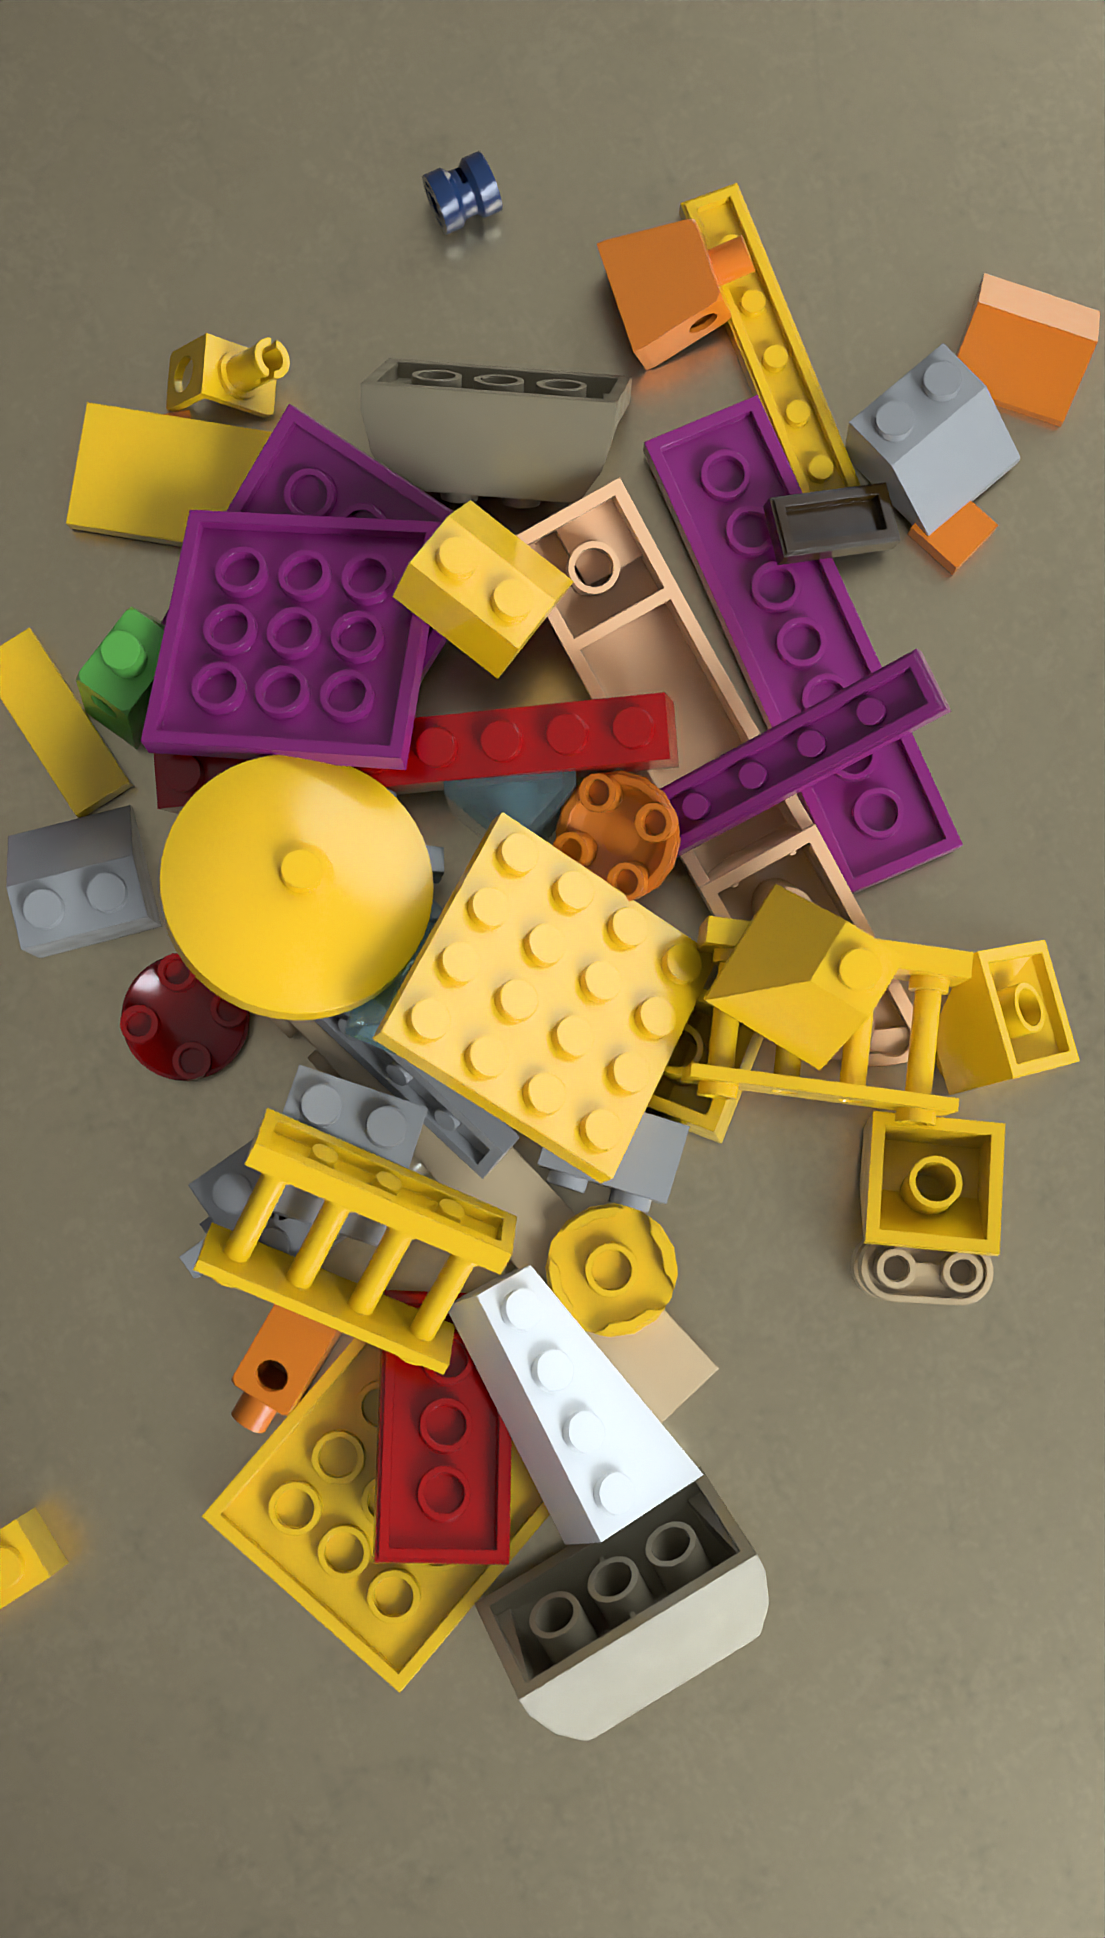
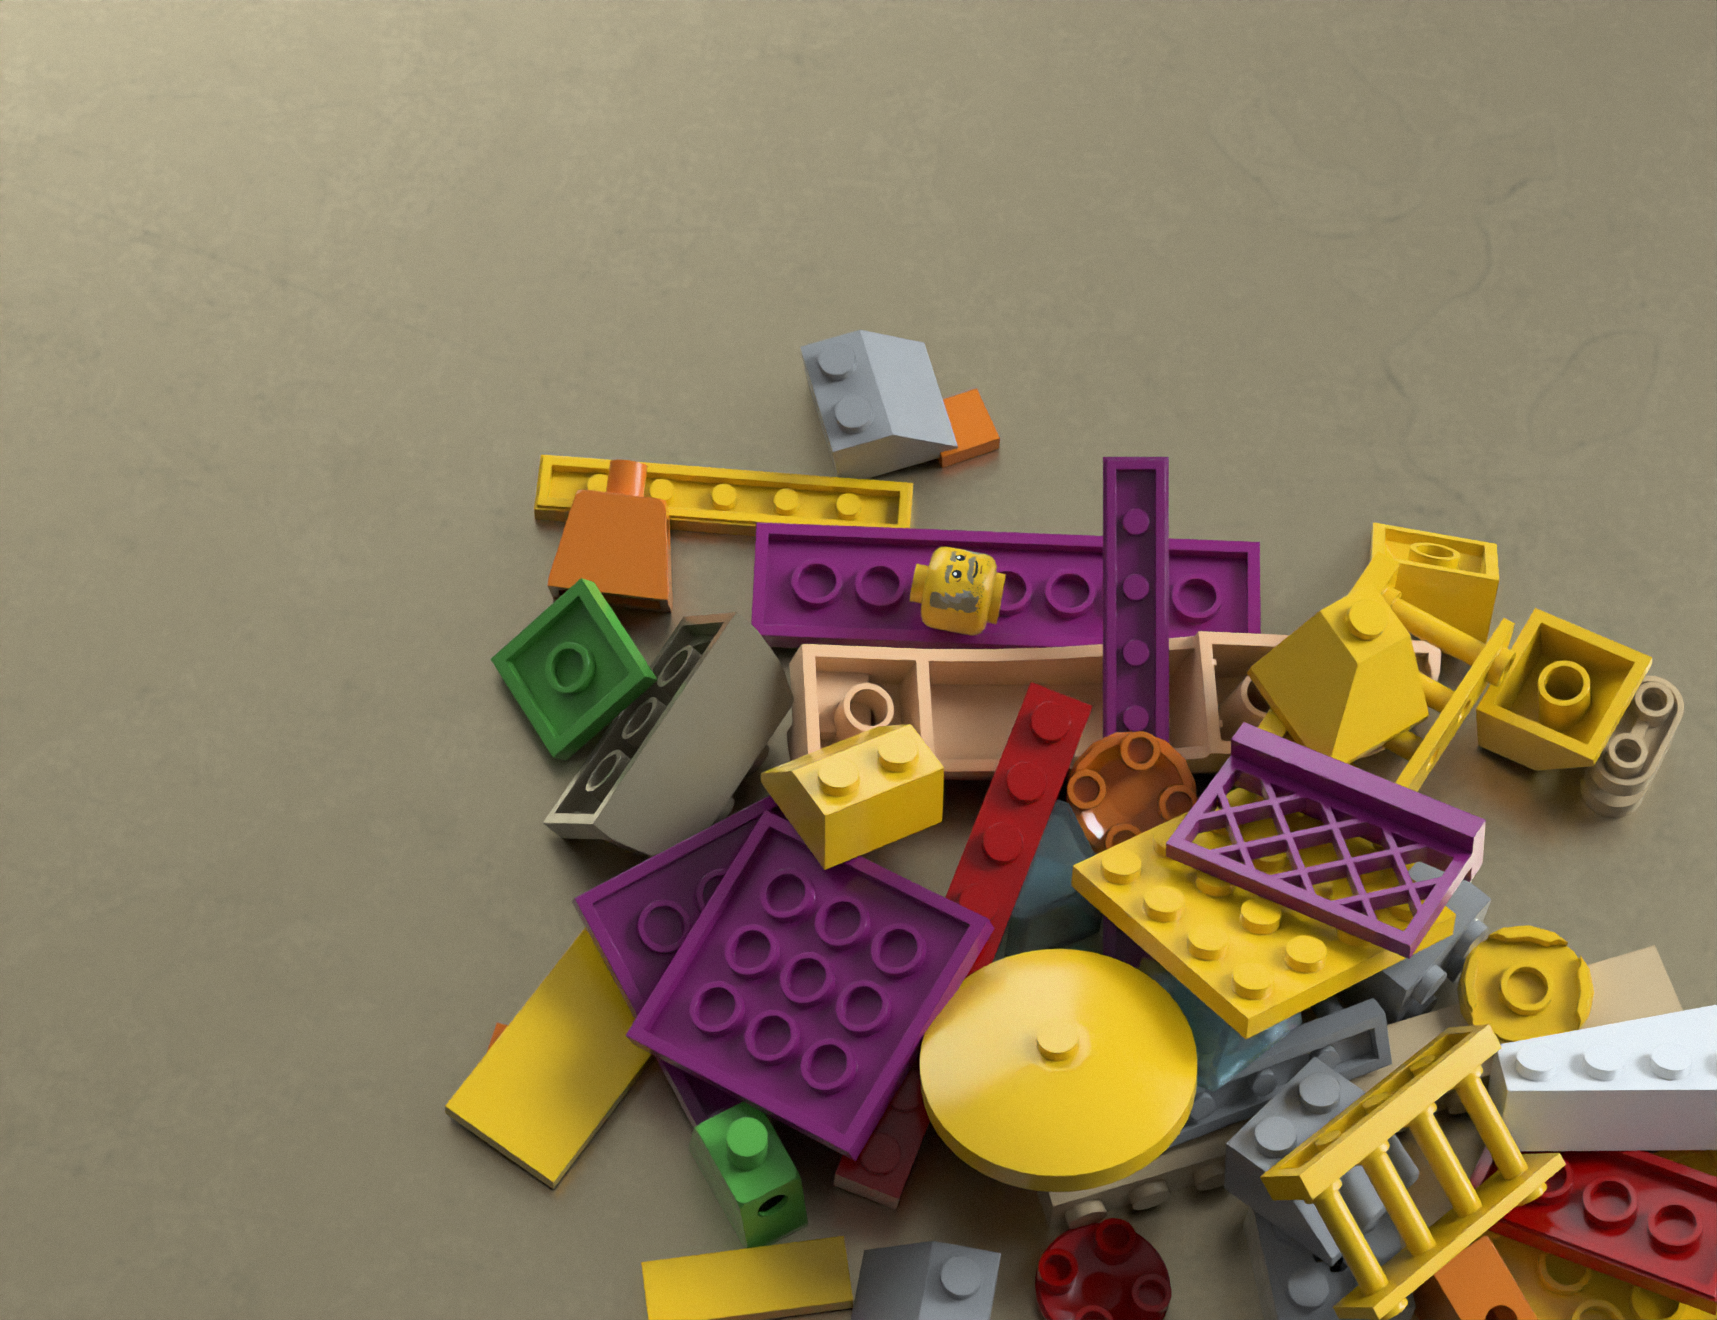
camera: 65 degrees left, 20 degrees down
yellow bracket [166,333,290,418] -> none
dark blue wheel [422,151,503,235] -> none
dark brown tile [763,482,901,565] -> none
orange slope [956,273,1100,427] -> none
none -> bright green plate [491,578,658,761]
none -> yellow head [909,547,1006,636]
none -> magenta fence [1166,722,1486,959]

